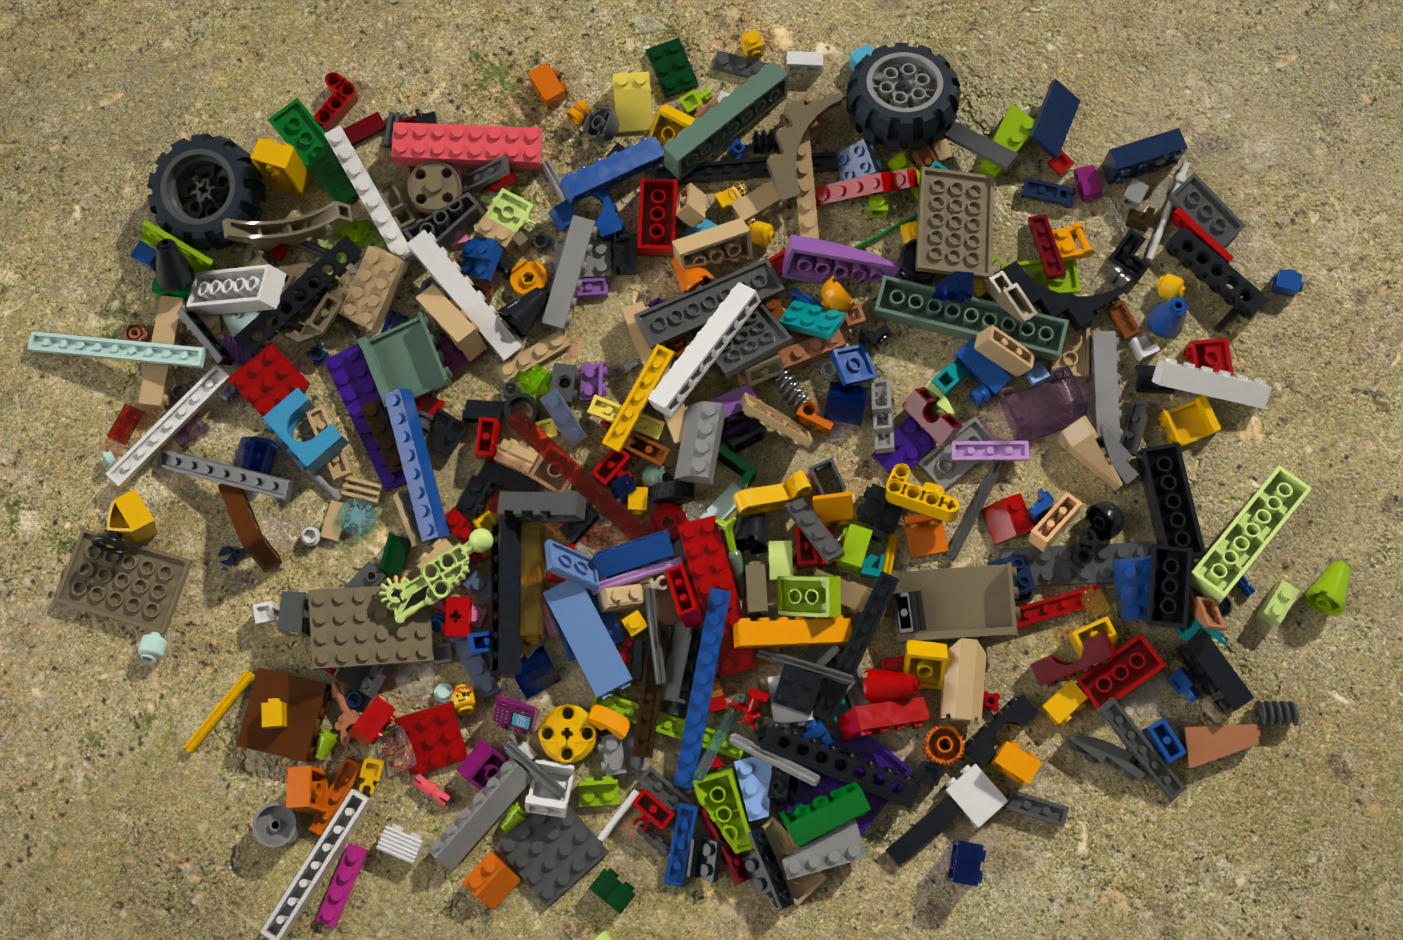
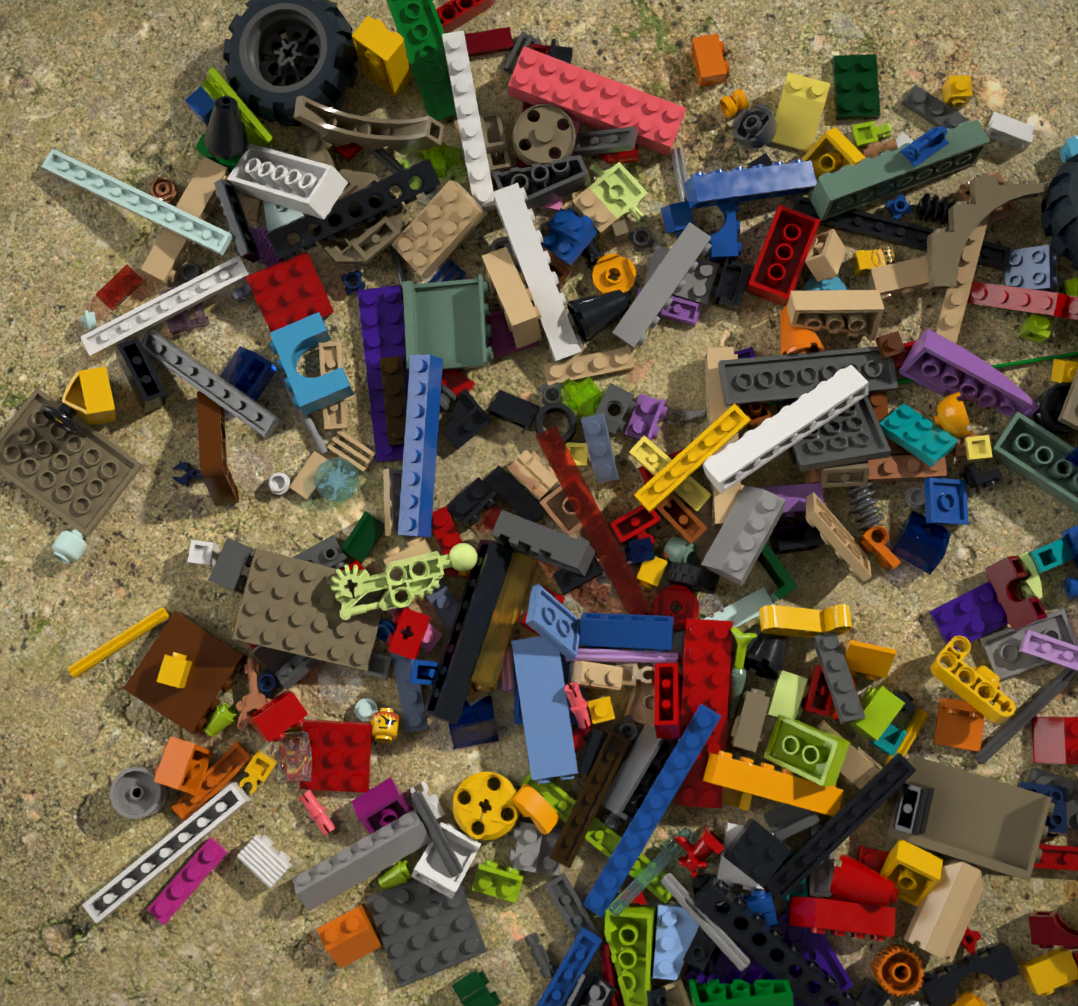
camera: 20 degrees right, 5 degrees up
yellow plate [473,511,496,533] -> none
red brick [474,417,501,461] -> none
magenta slope [493,696,540,735] -> none
white bar [597,789,640,842] -> none
red brick [631,788,675,832] -> none
dark grey axle [644,588,666,685] -> none
red leg [709,674,728,714] -> none
yellow head [748,221,776,247] -> none
dark grey axle [757,648,854,686] -> none
blue axle [789,288,823,307] -> none
dark grey piece [807,457,846,495] -> none
black plate [856,483,904,534] -> none
light grey slope [871,379,895,454] -> none
none -> black brick [116,338,167,413]
none -> coral pin [564,682,592,729]
none -> reddish brown plate [875,331,906,360]
none -> blue hinge [900,126,949,167]
none -> light yellow plate [964,435,992,461]

